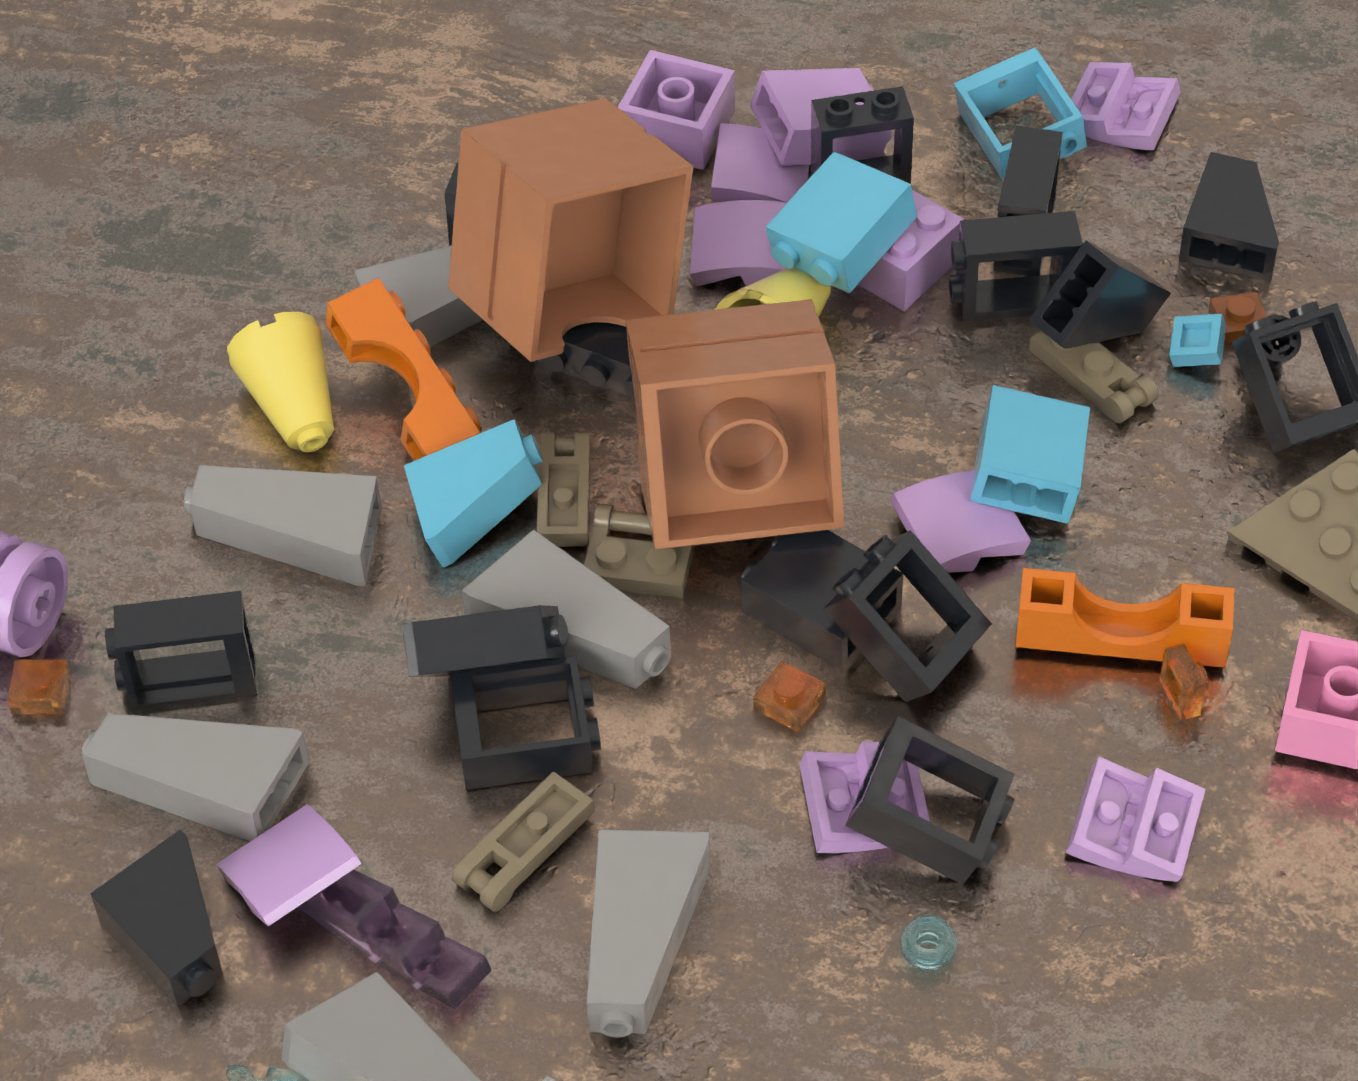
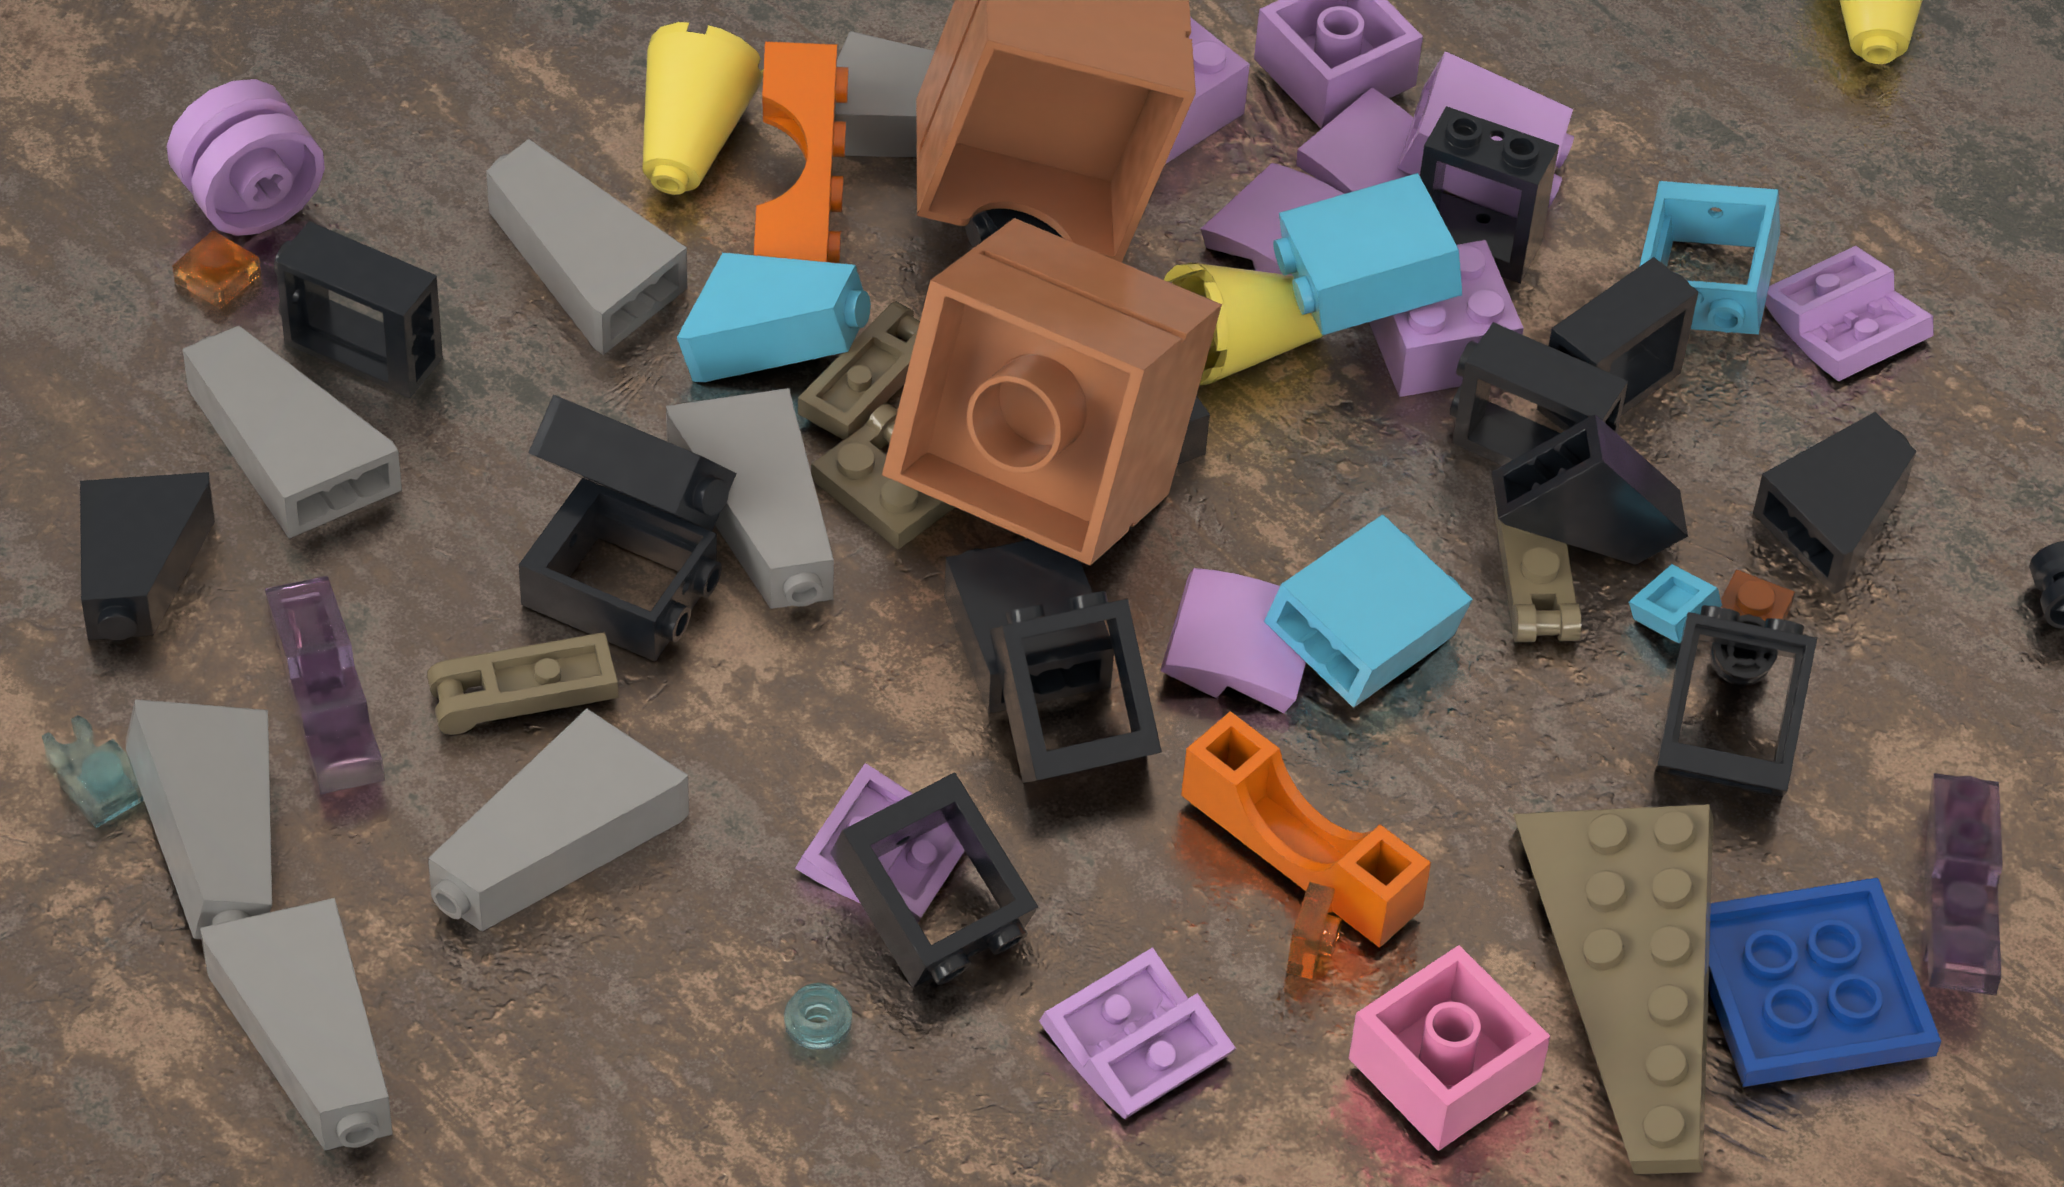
camera: 30 degrees right, 0 degrees up
lavender slope [216,804,361,926] -> none
clear orange plate [753,661,826,732] -> none

